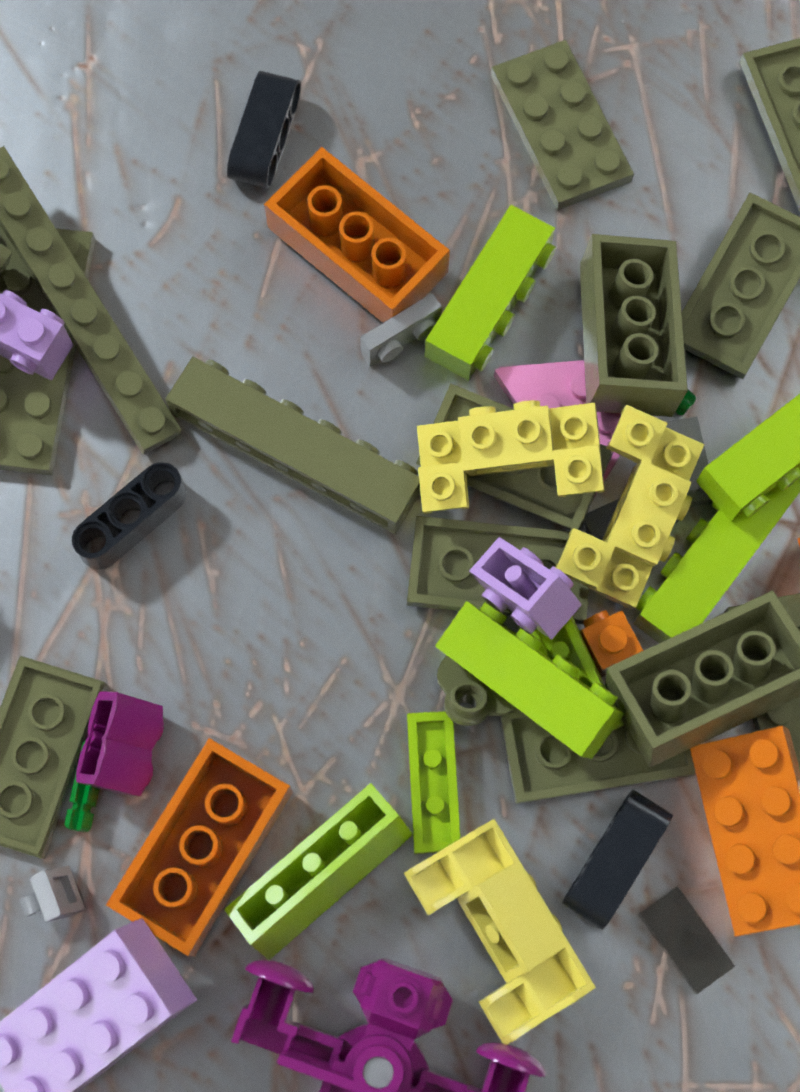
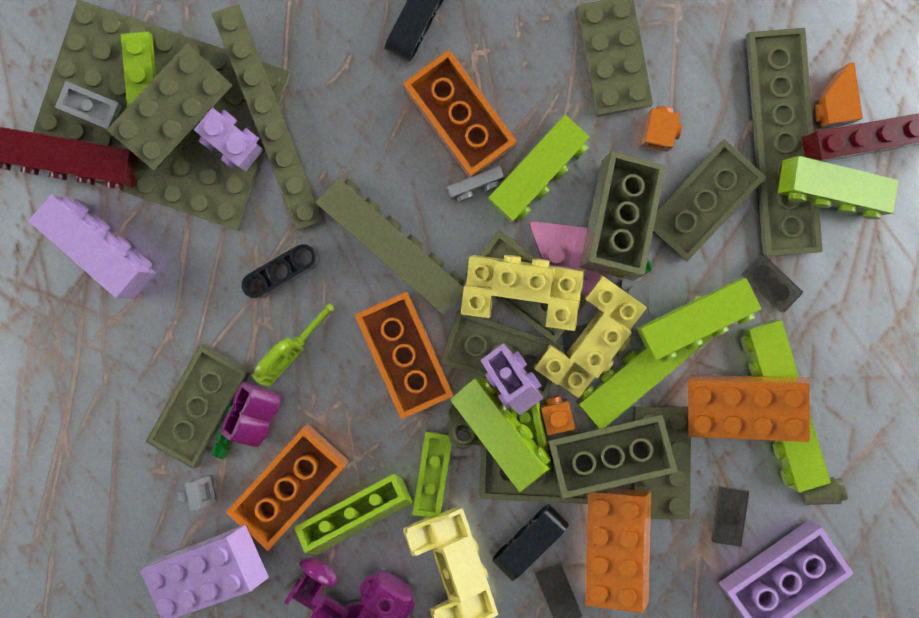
camera: 10 degrees right, 15 degrees up
none -> lime piece [252,304,334,387]
none -> orange brick [355,291,454,420]
none -> orange brick [640,106,682,152]

